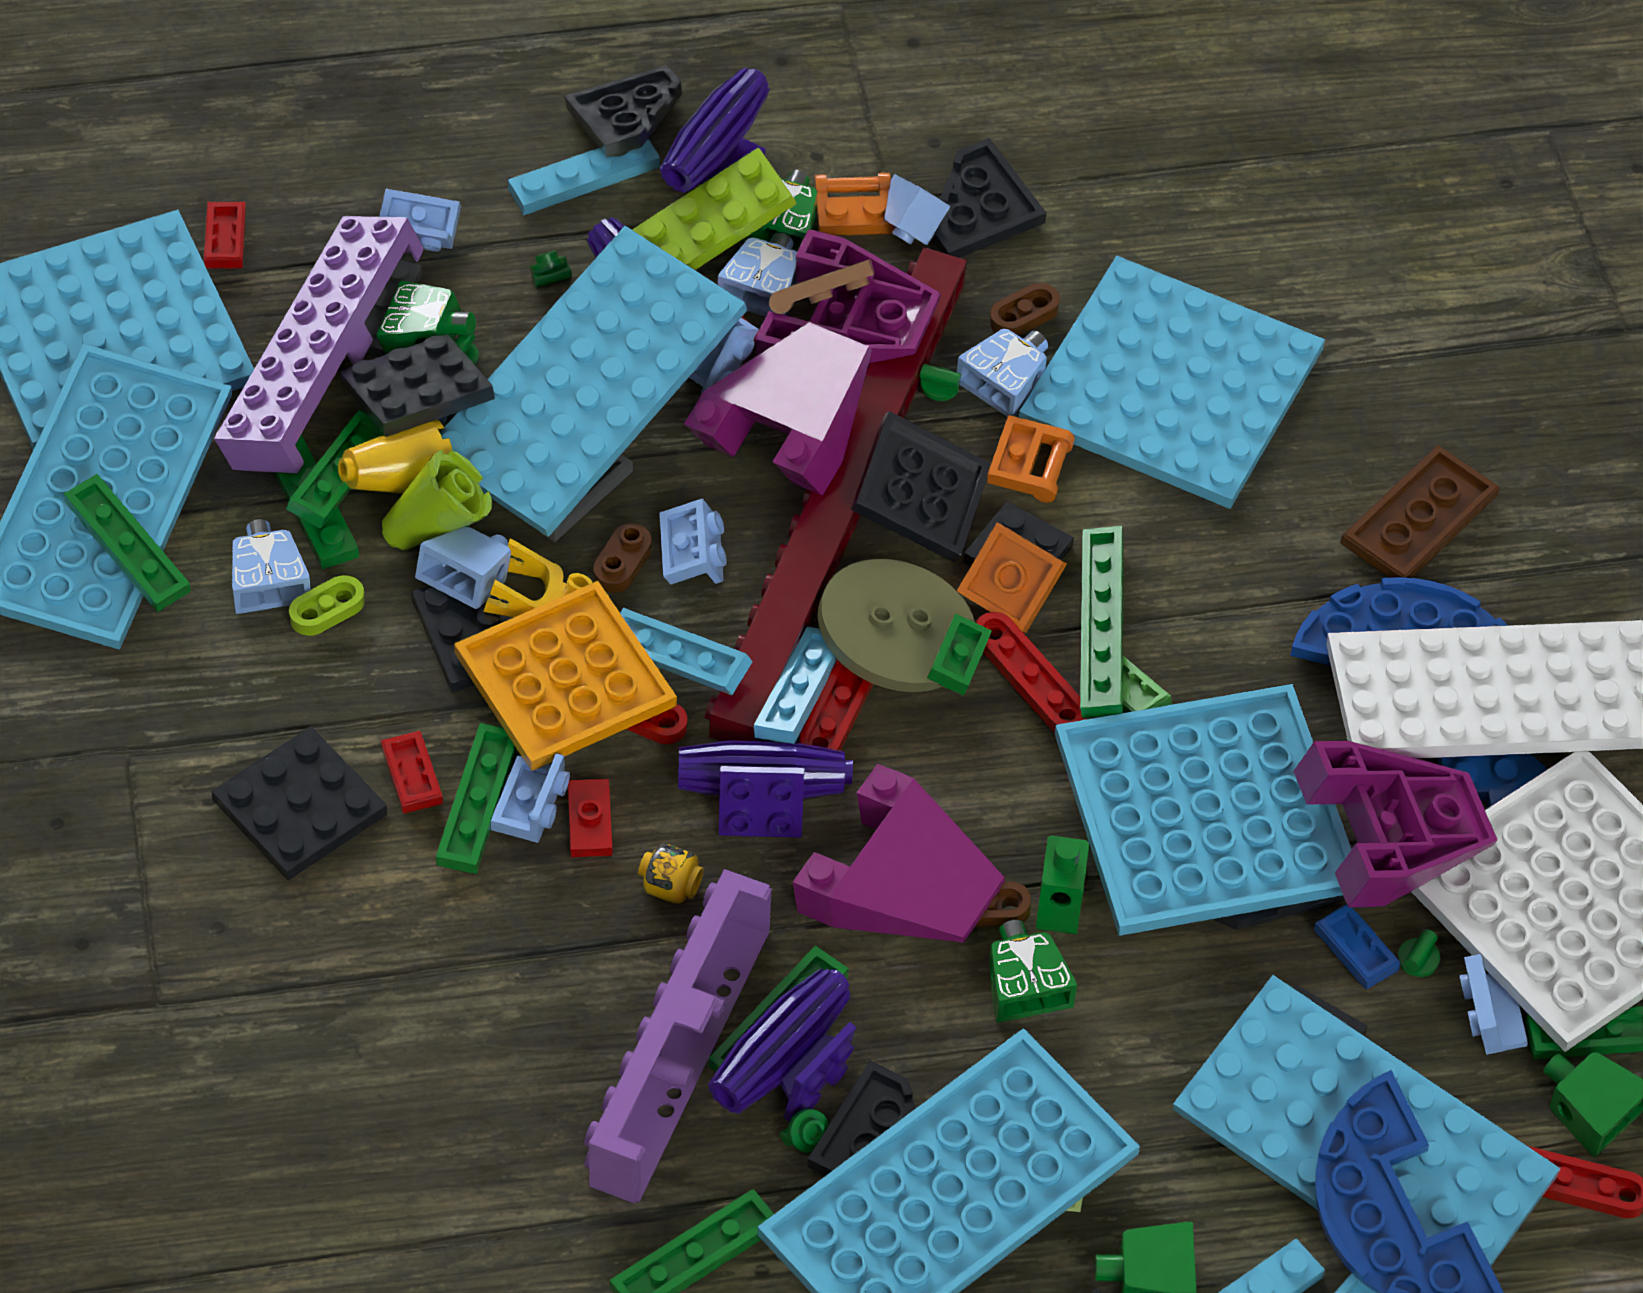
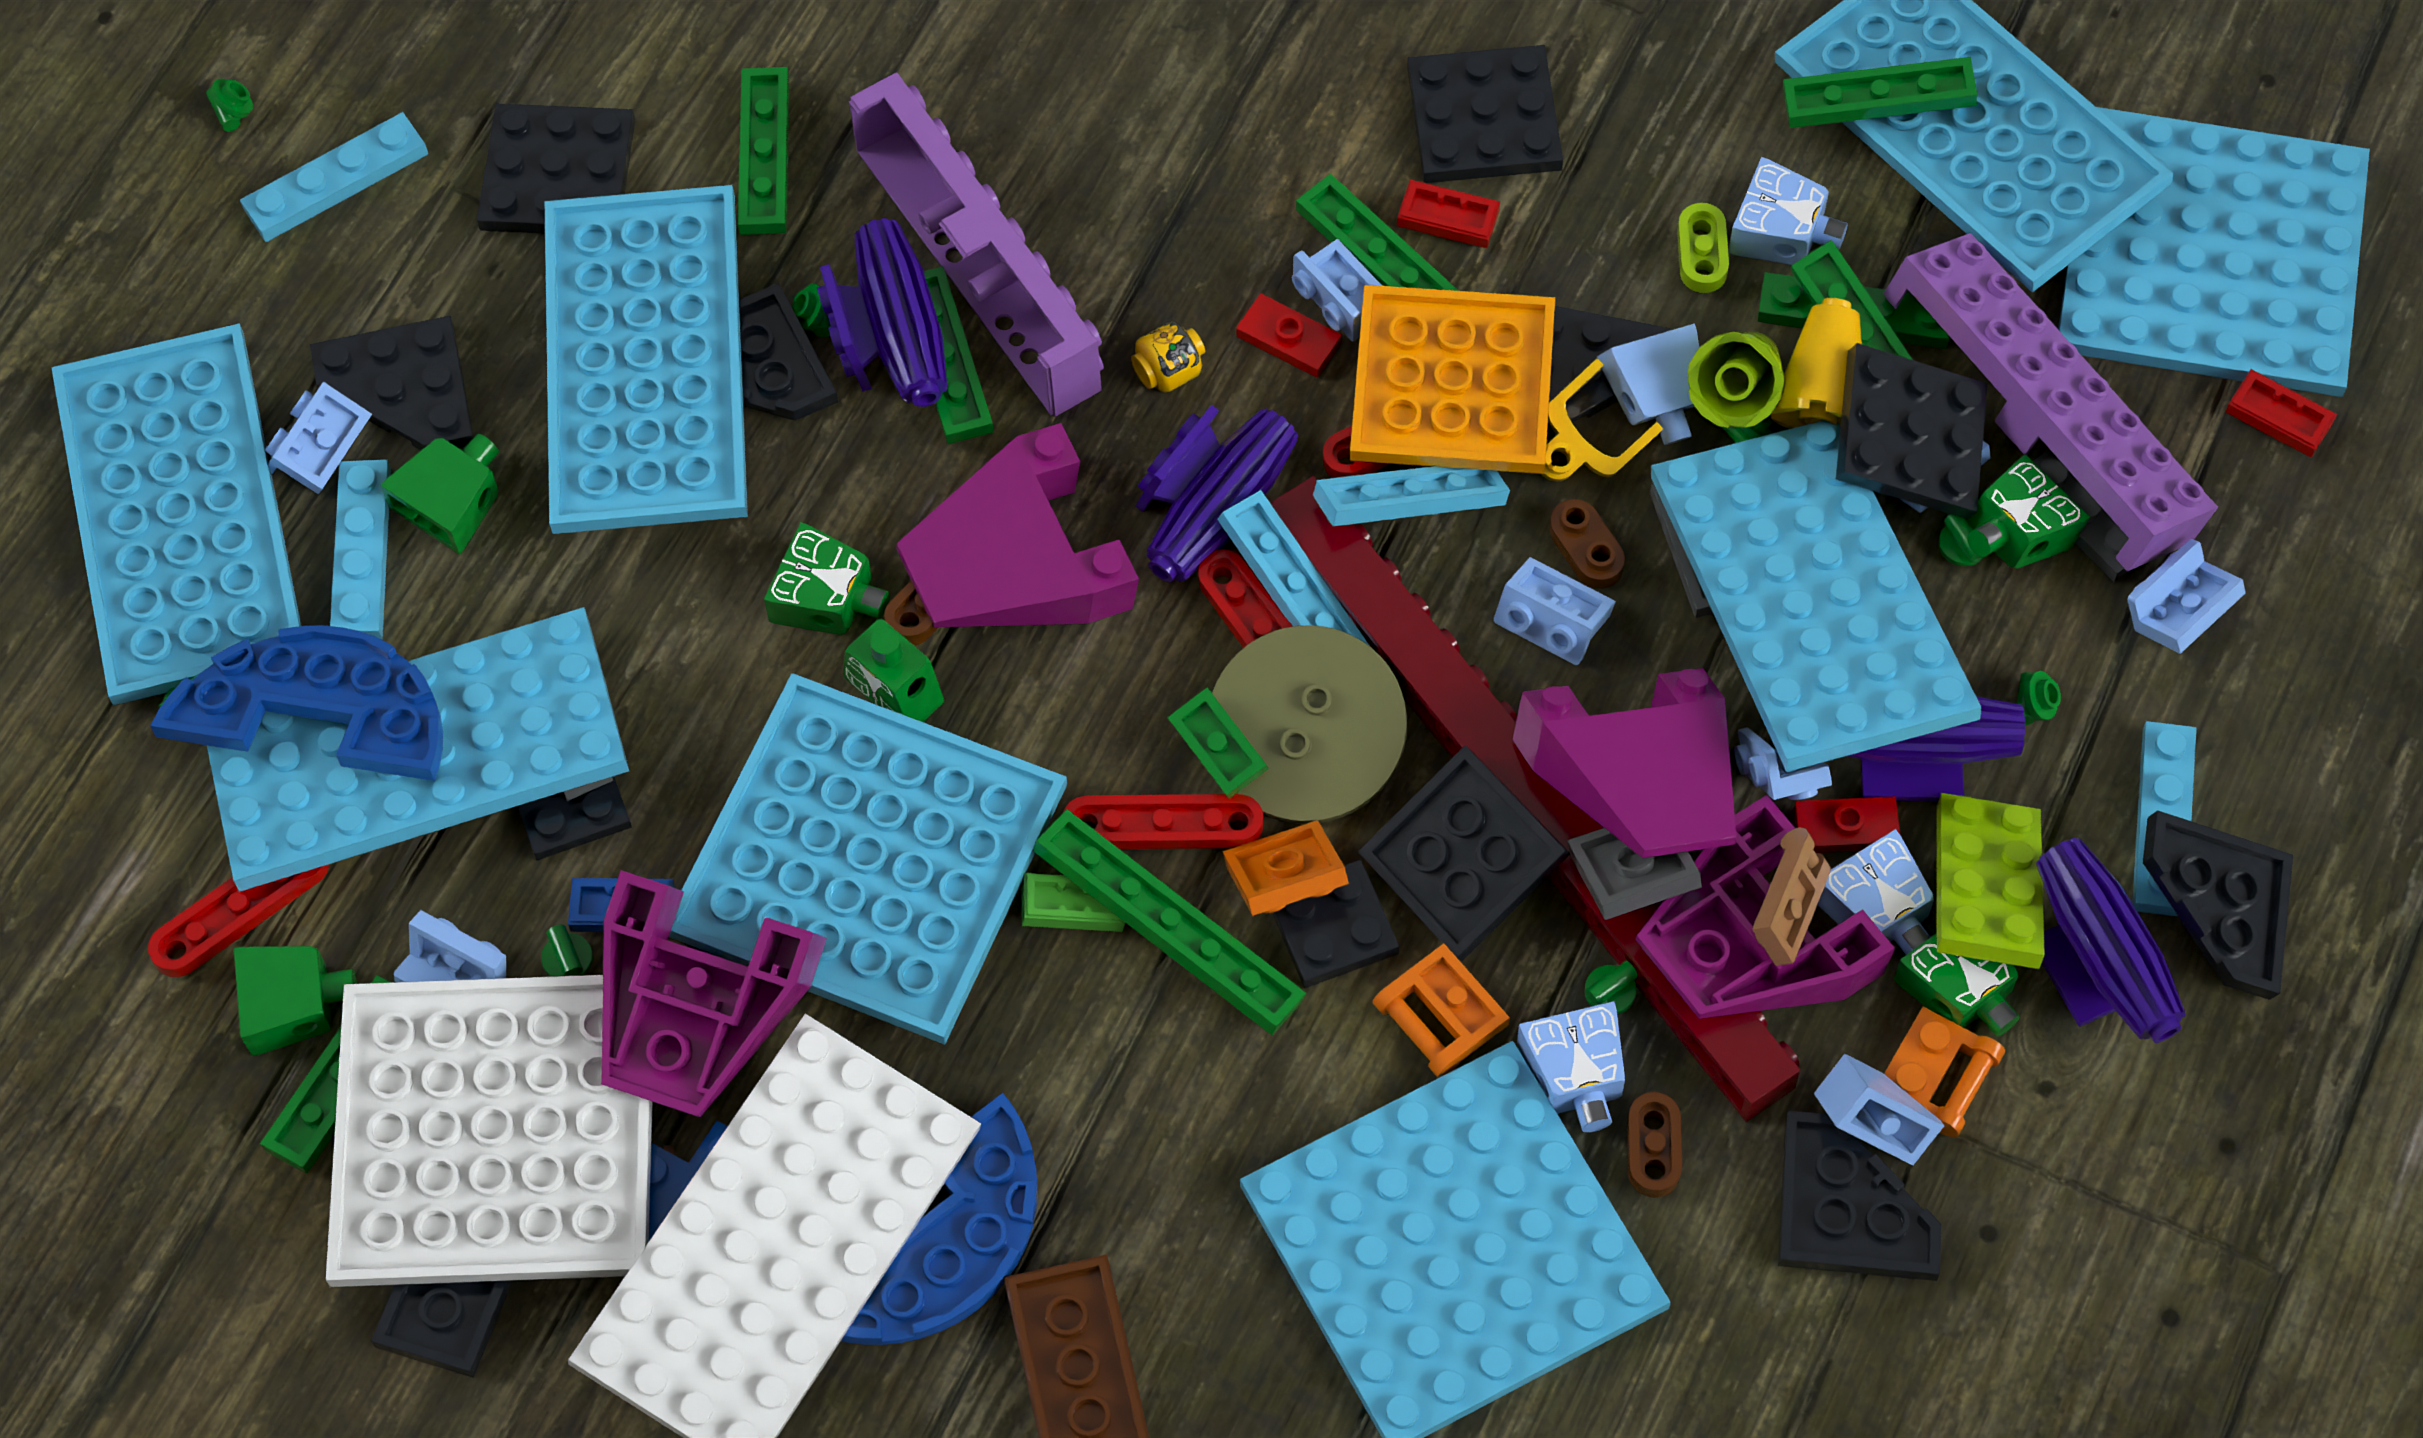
camera: 130 degrees right, 10 degrees up
none -> dark grey plate [1567,828,1702,920]

